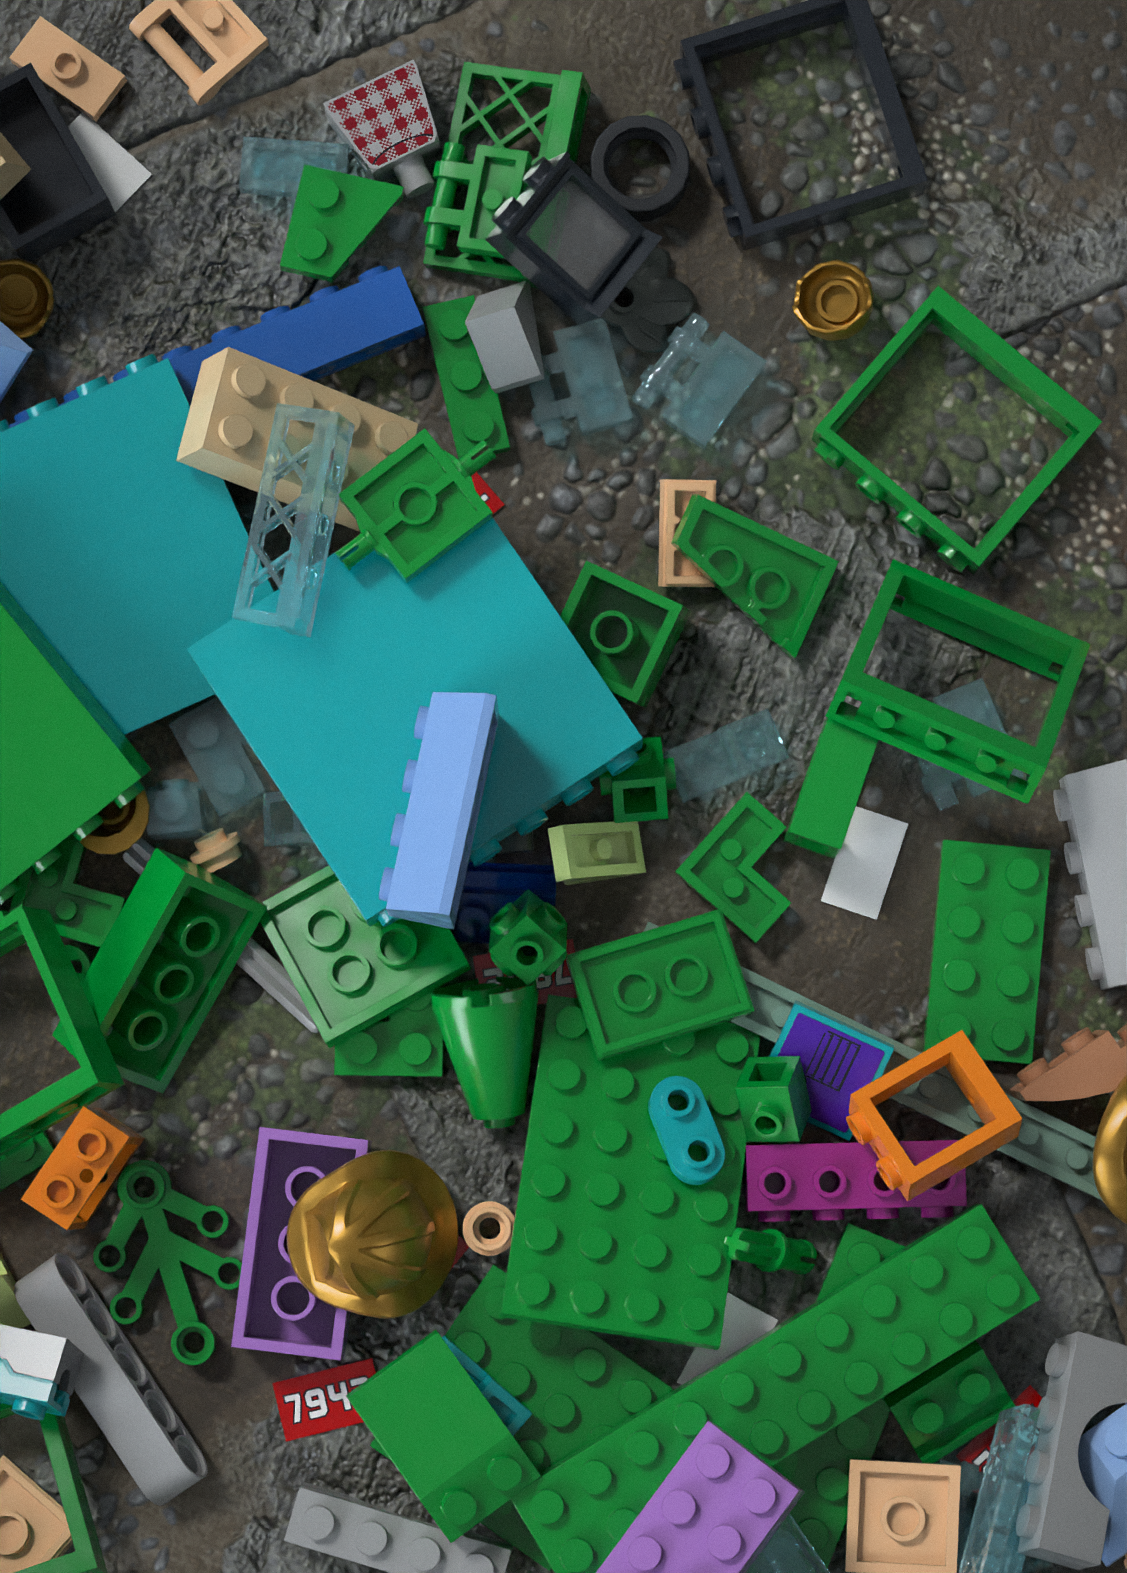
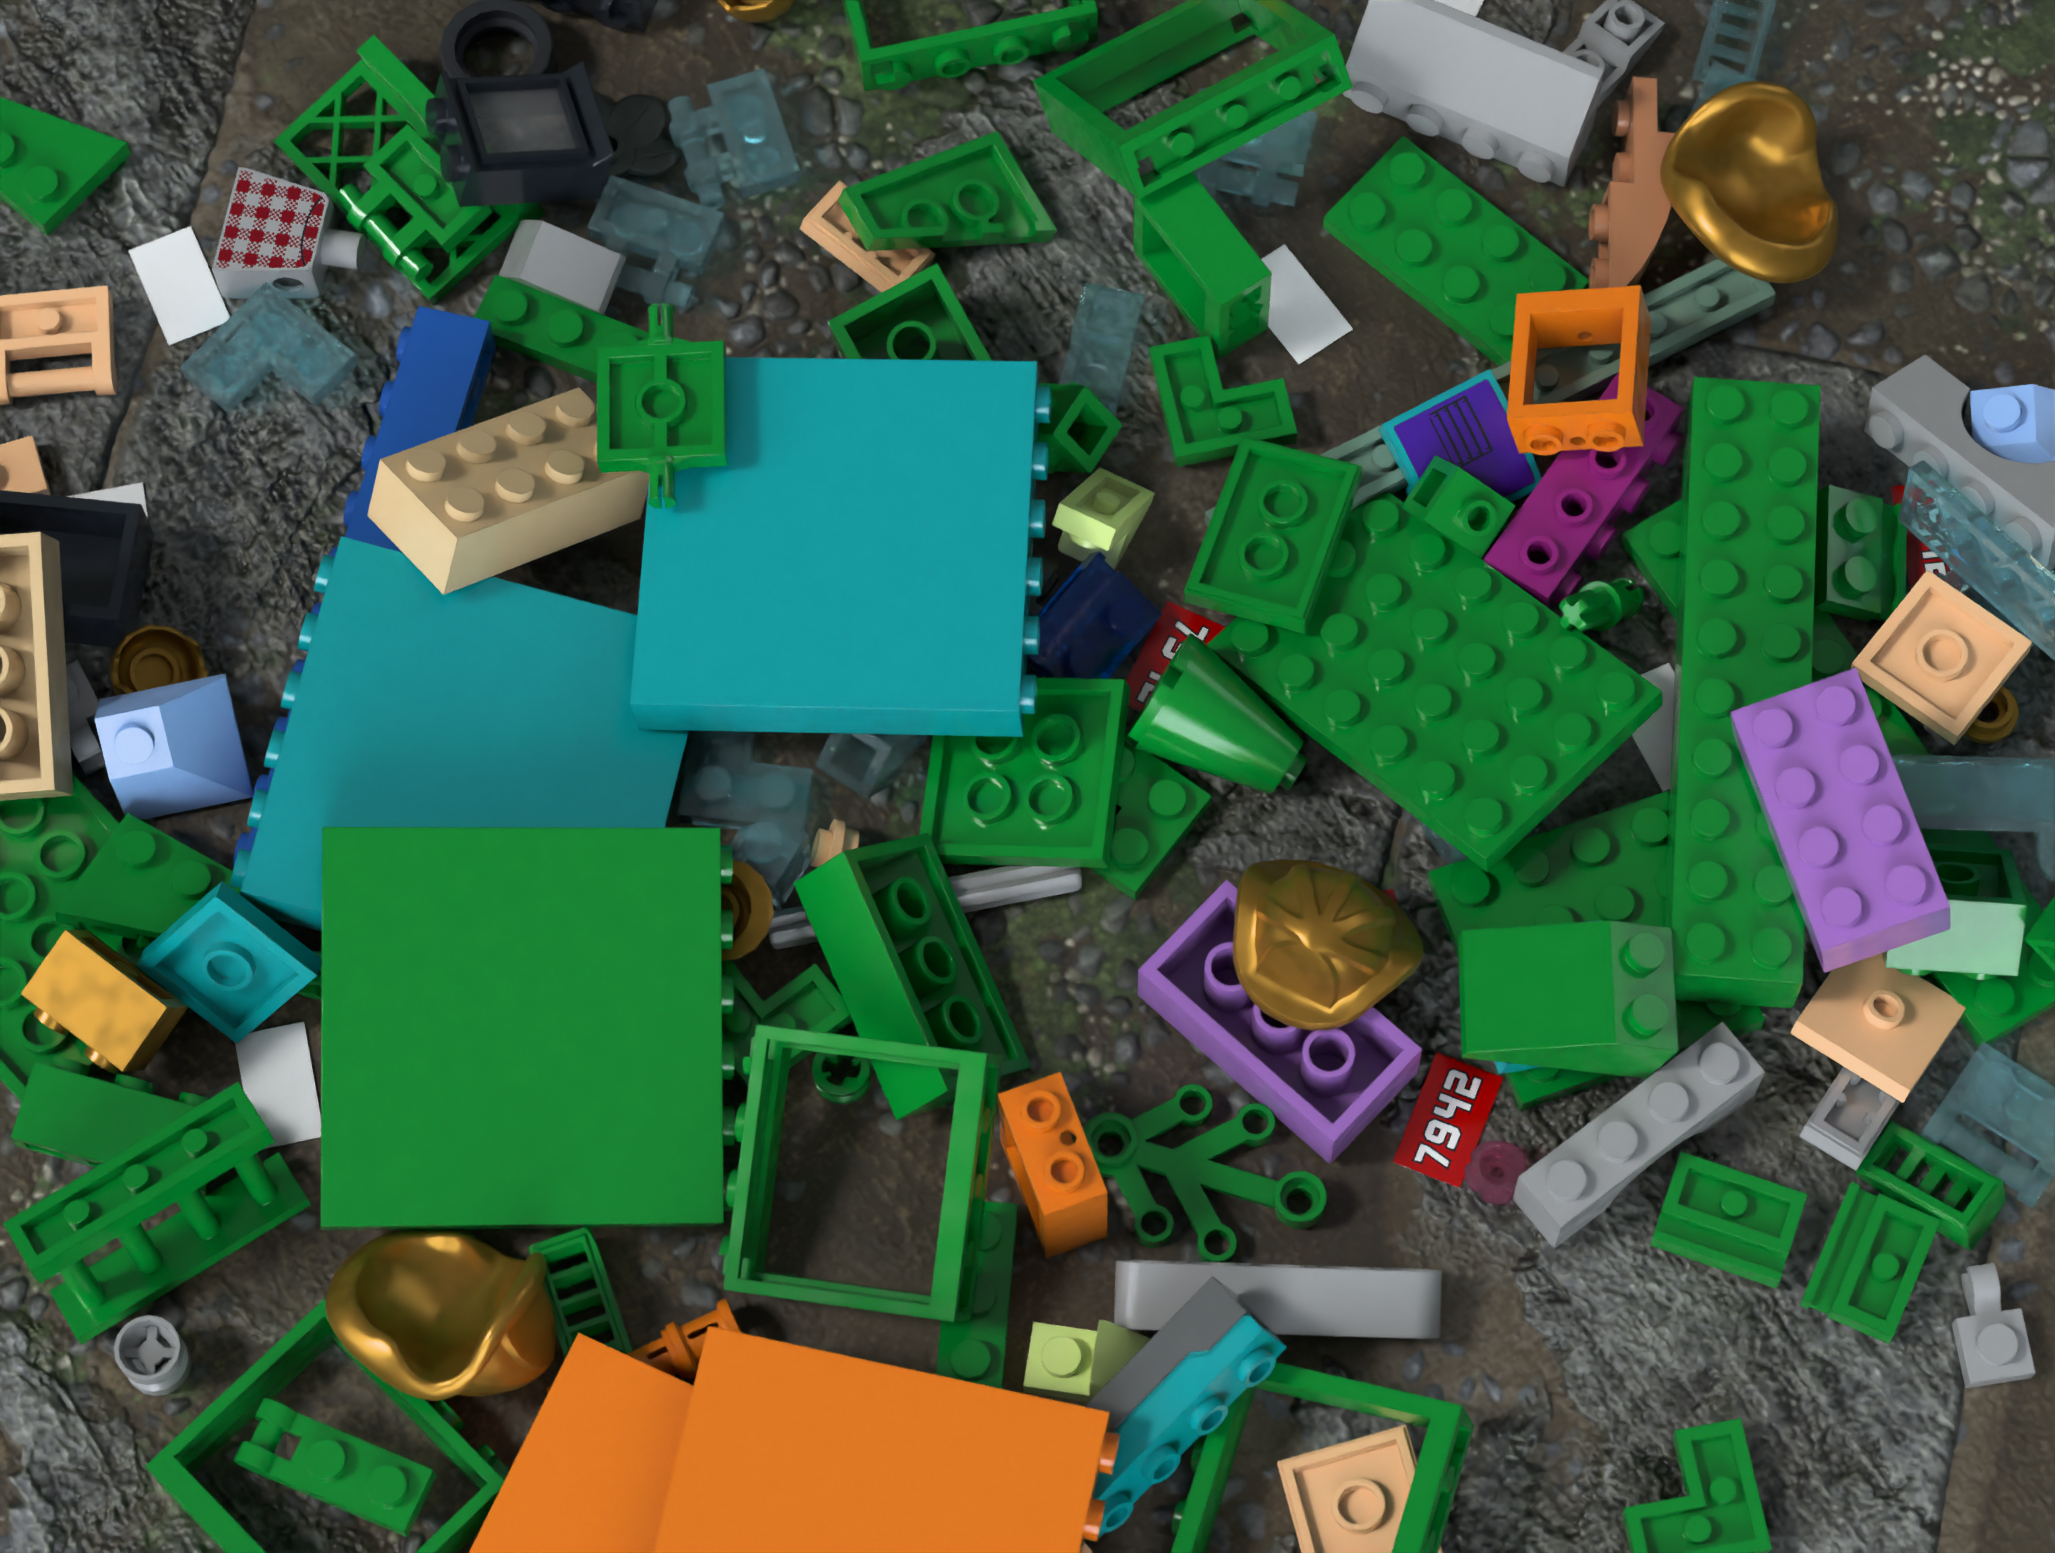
camera: 55 degrees left, 15 degrees down
clear light blue fence [232,403,355,637] -> none
green wing [280,164,405,282] -> none
medium blue slope [379,692,500,929] -> none
light nougat plate [462,1201,514,1256] -> none
green brick [489,889,568,986] -> none
teal plate [648,1076,725,1185] -> none
none -> white sticker [129,226,232,346]
none -> clear pink plate [1464,1141,1528,1204]

